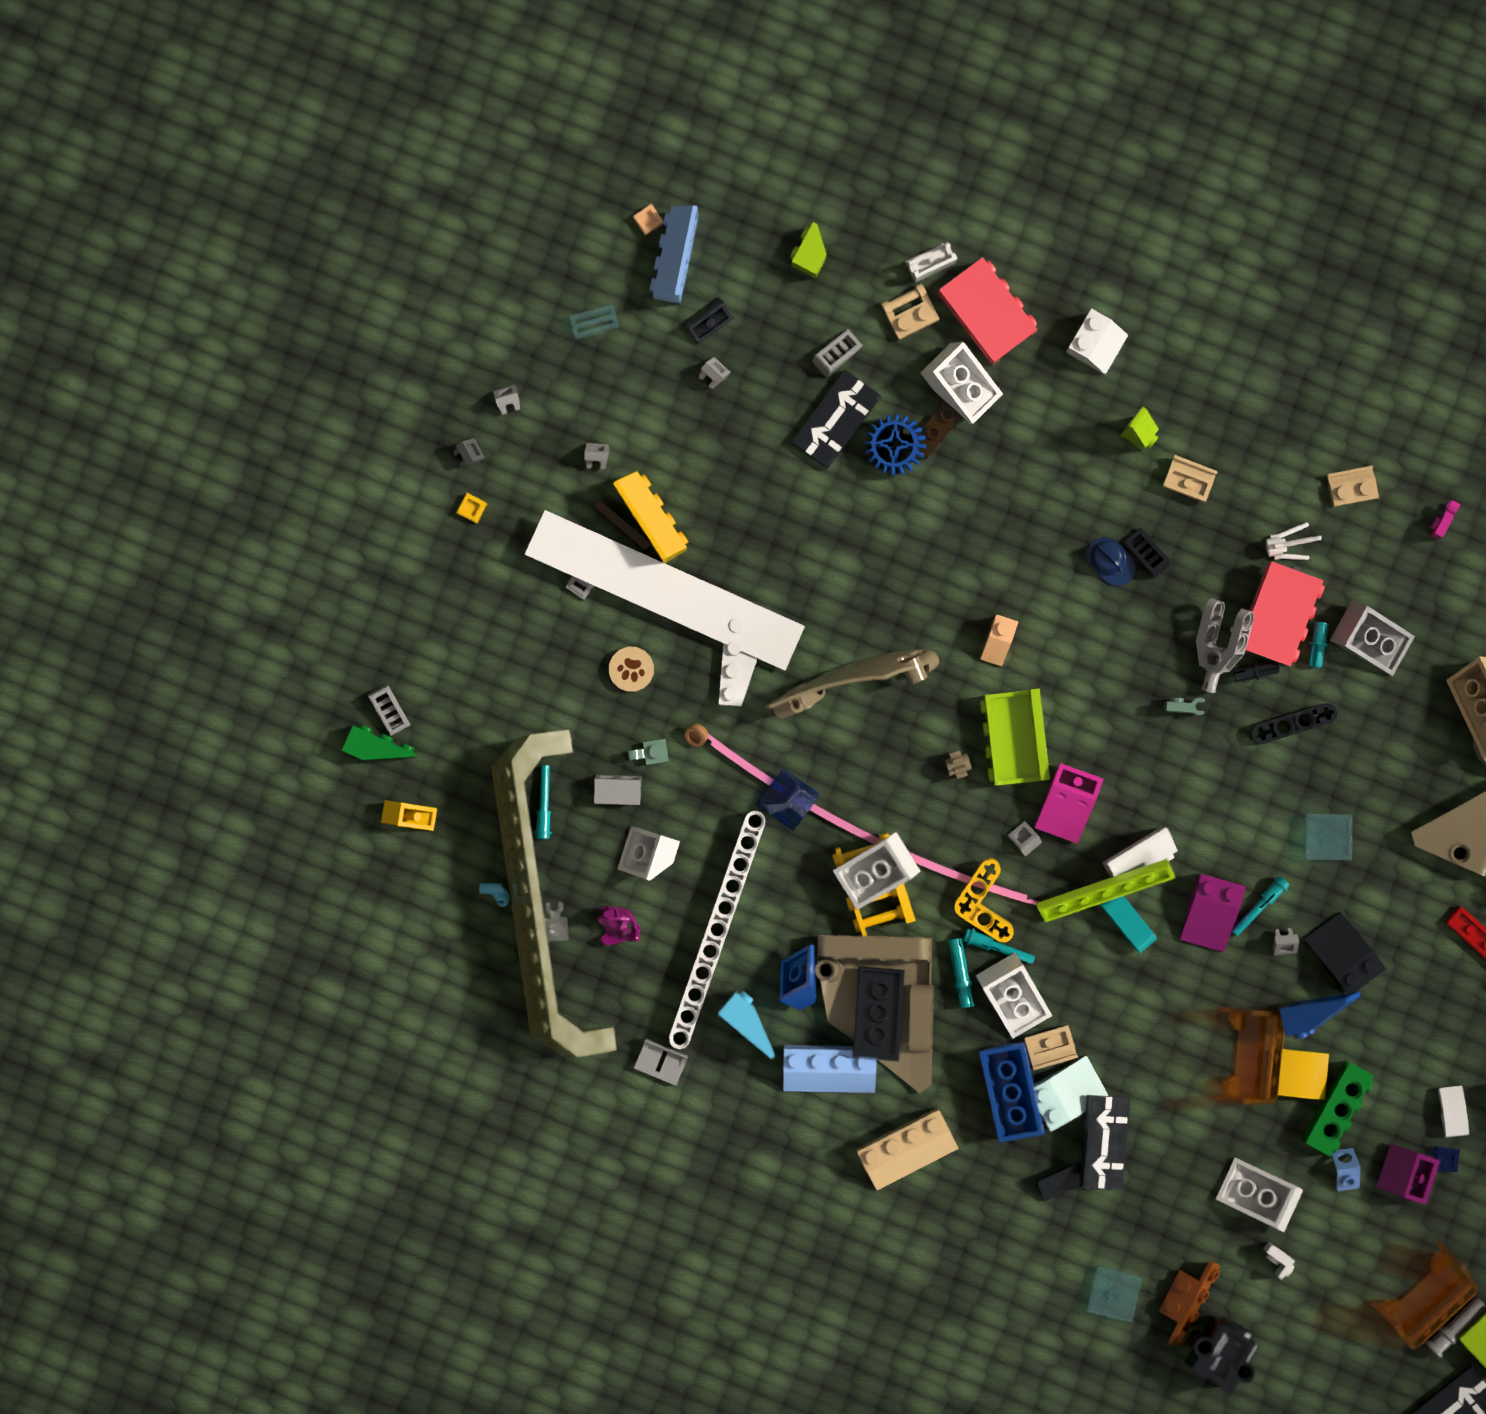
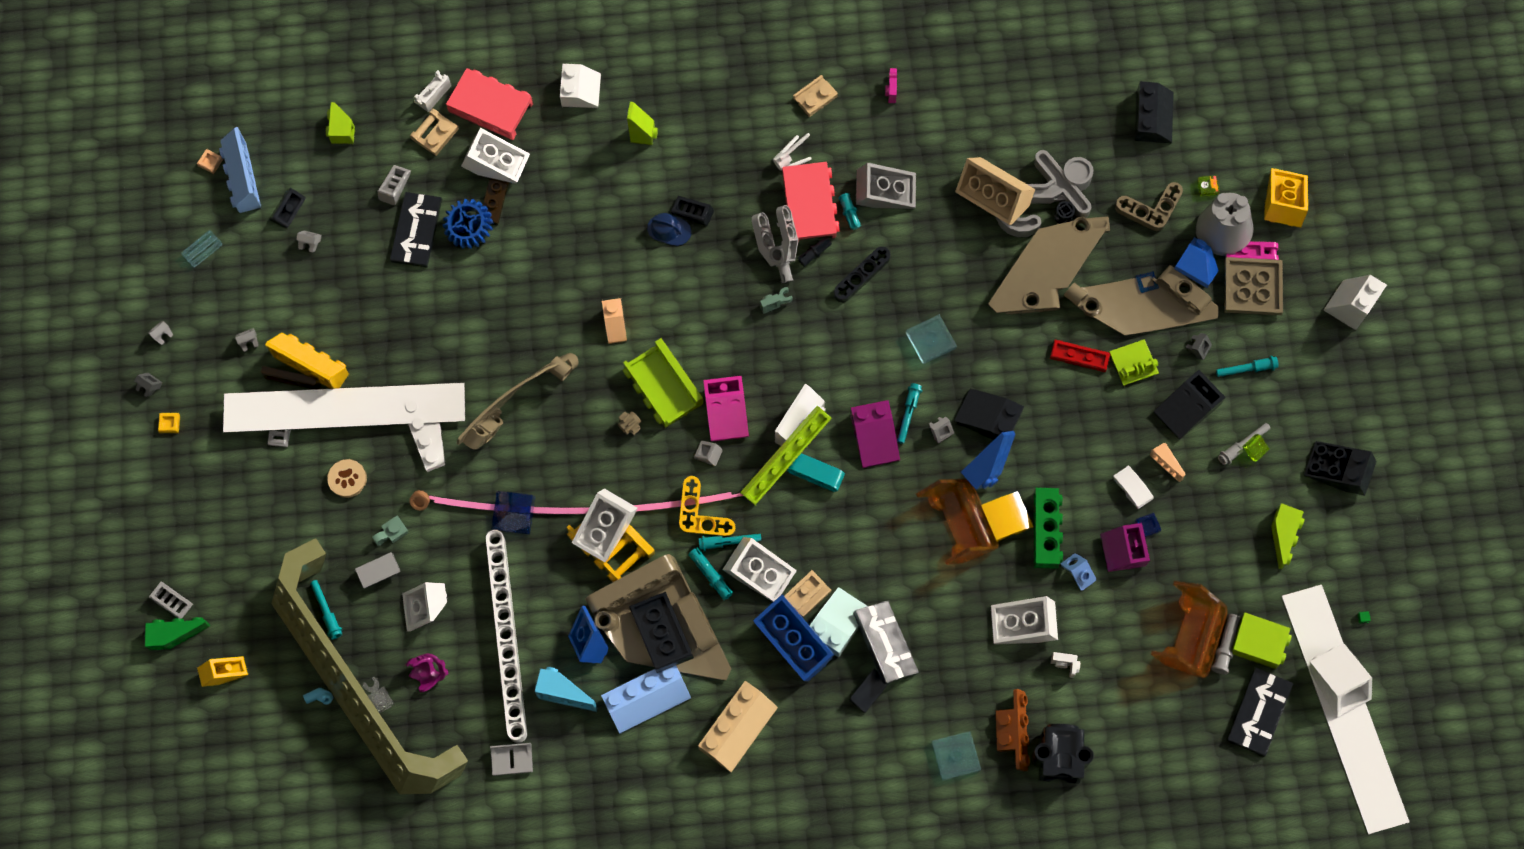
camera: 30 degrees left, 15 degrees down
tan plate [1162,455,1217,503] -> none

